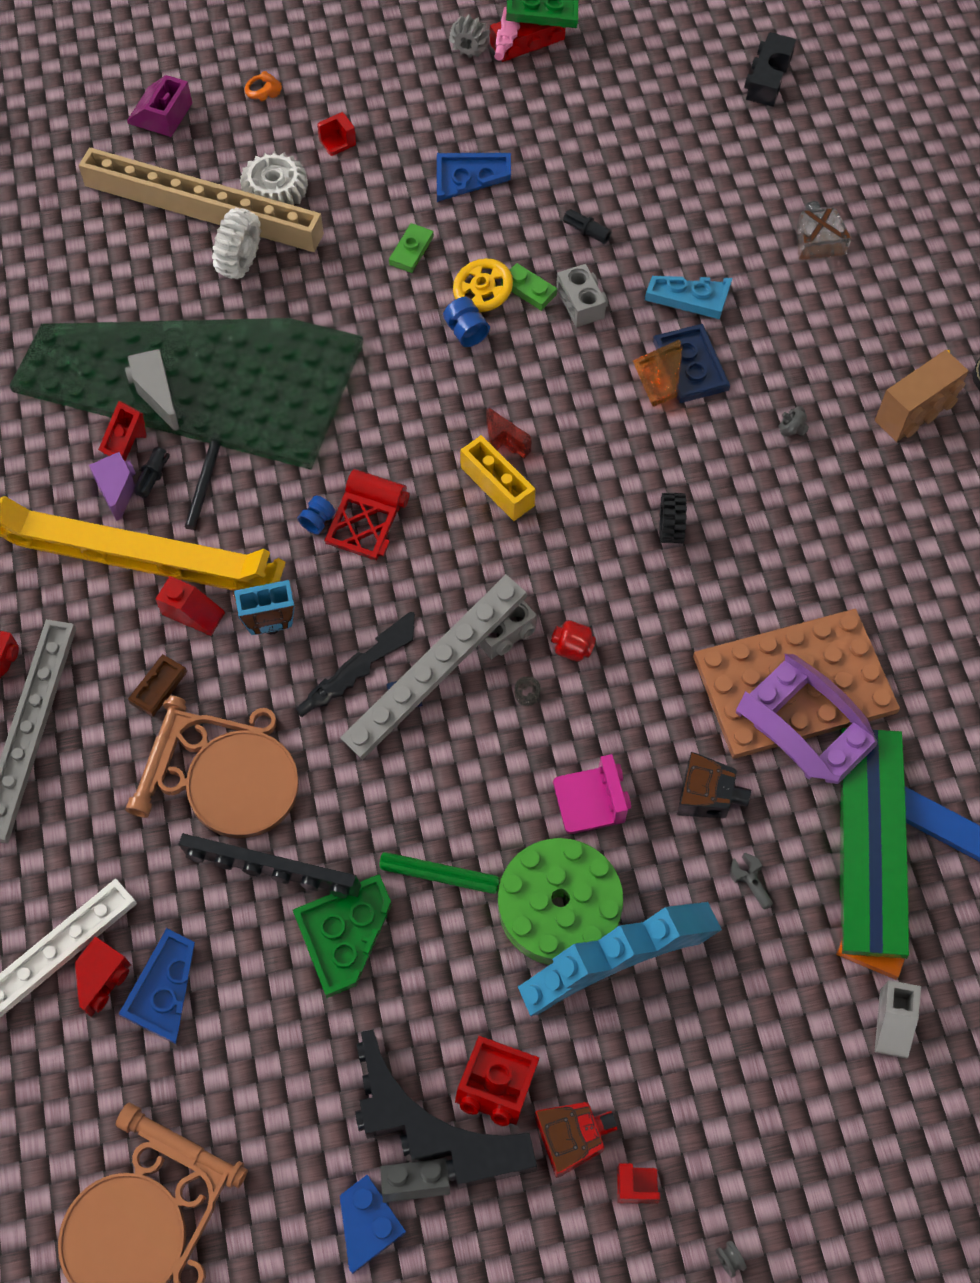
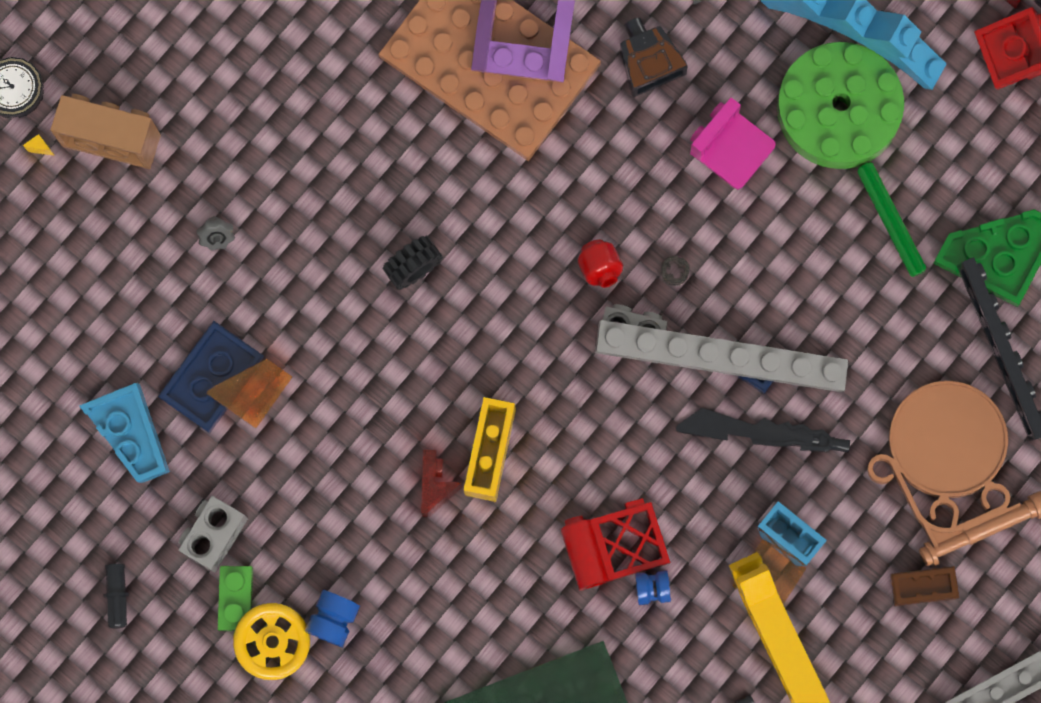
camera: 120 degrees left, 15 degrees up
red slope [156,576,225,636] -> none

